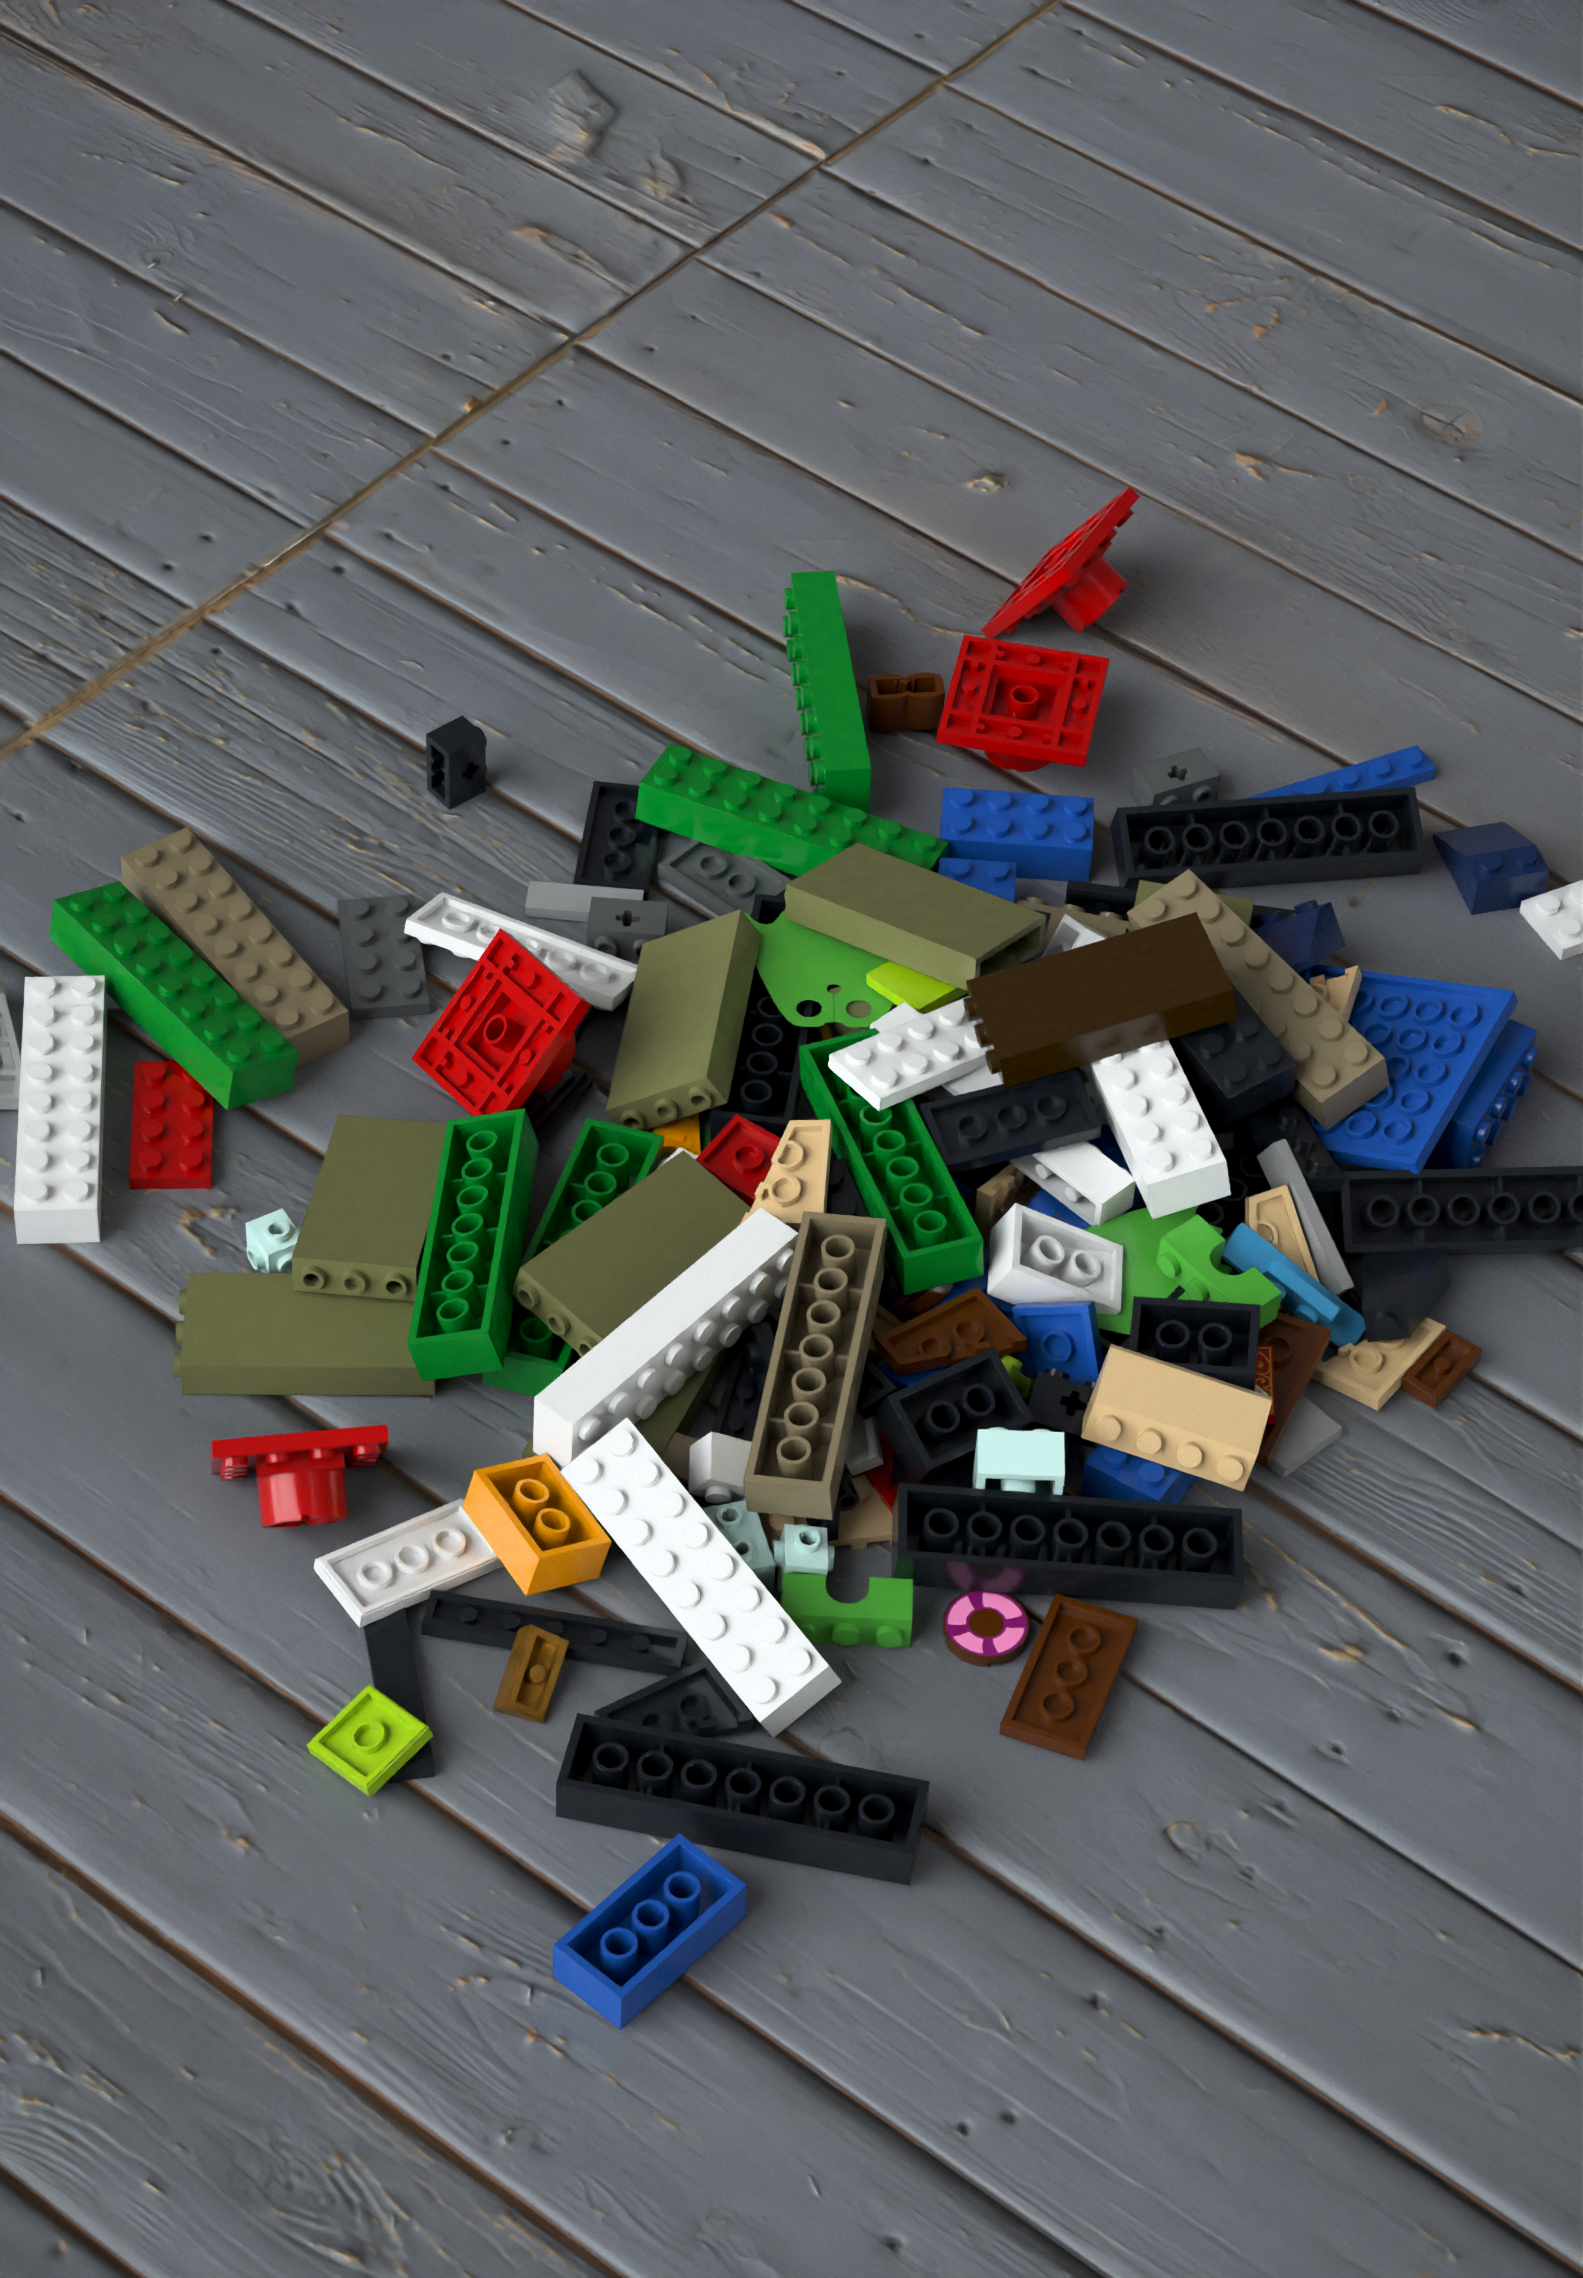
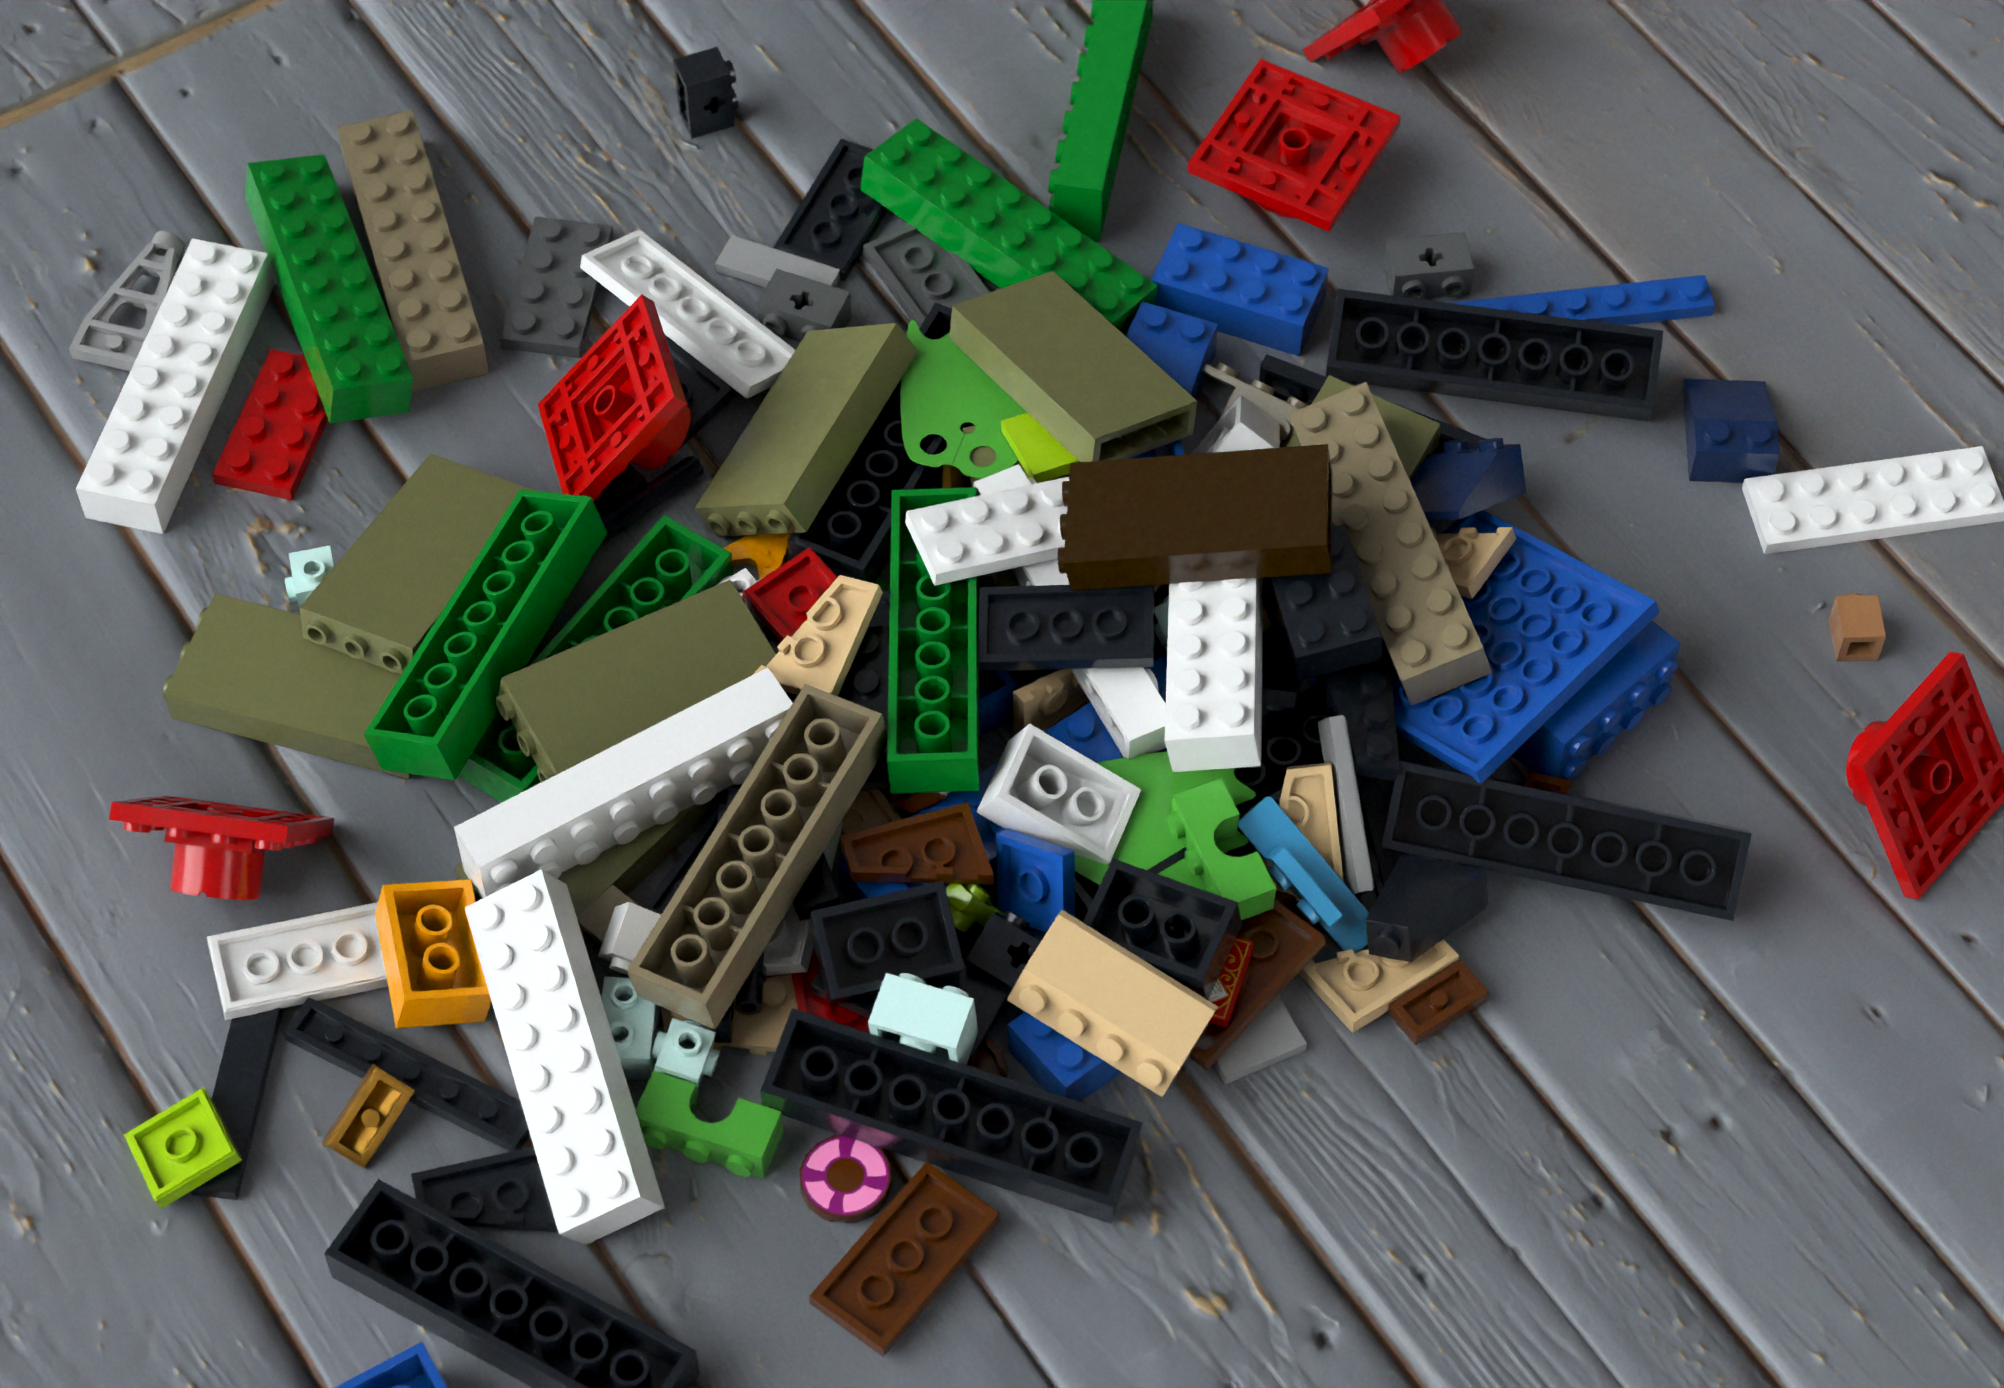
camera: 20 degrees right, 10 degrees up
reddish brown brick [866,672,945,733] -> none

